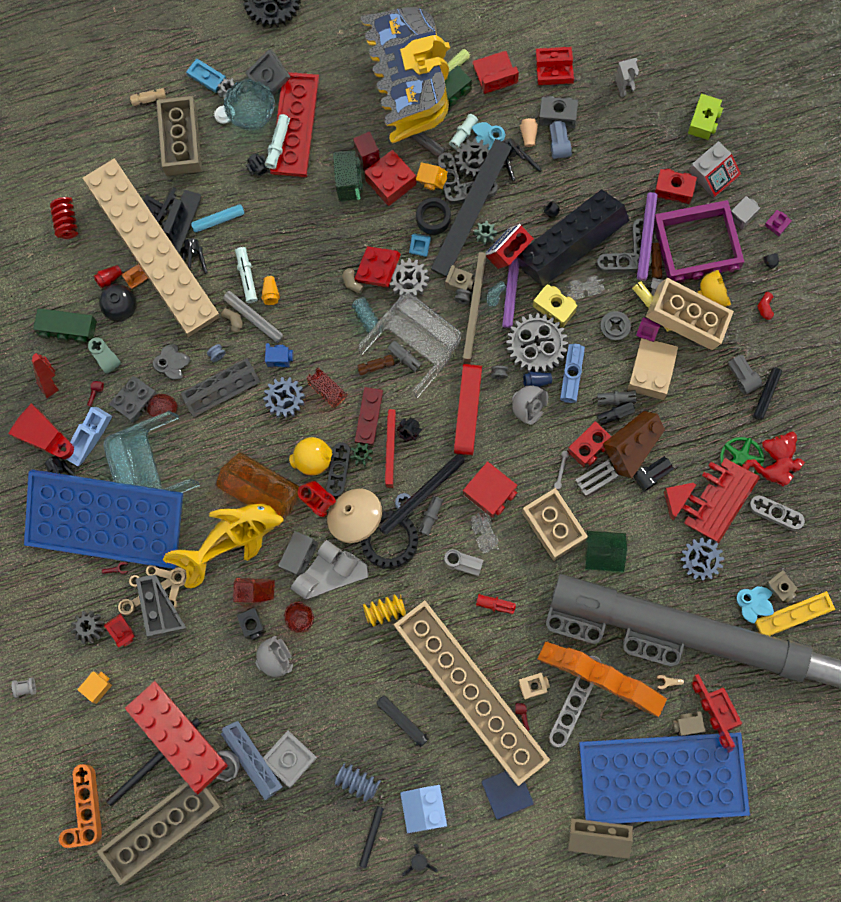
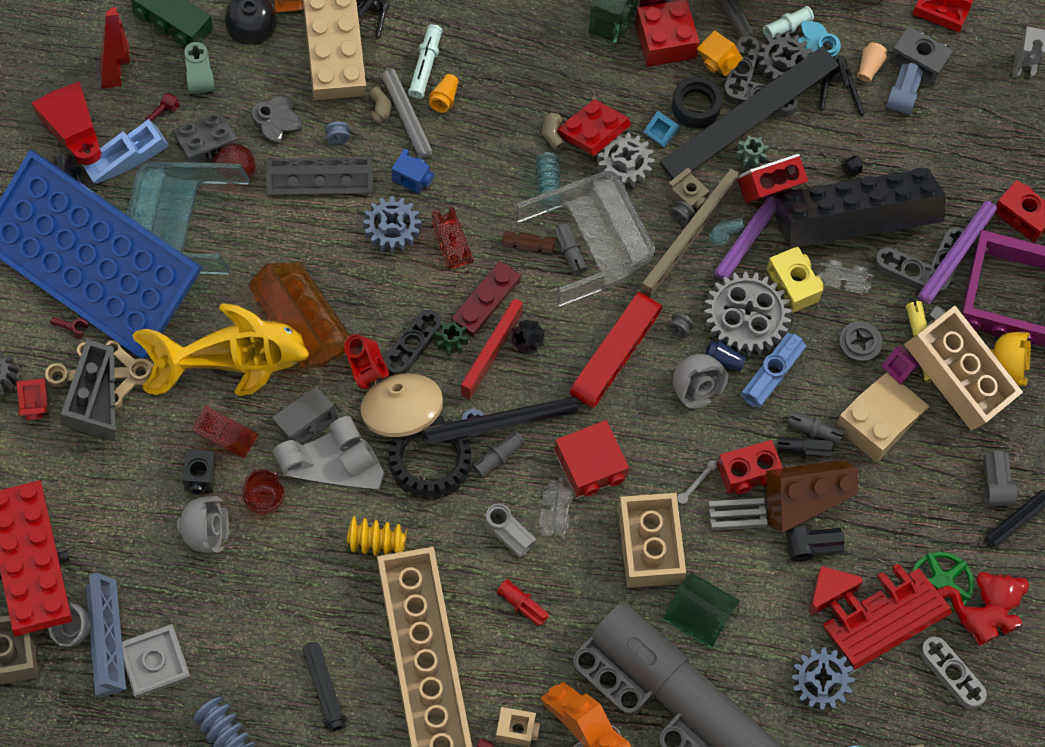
camera: 15 degrees right, 10 degrees down
yellow brick [289,437,332,476] -> none
reddish brown axle [651,243,662,279] -> none

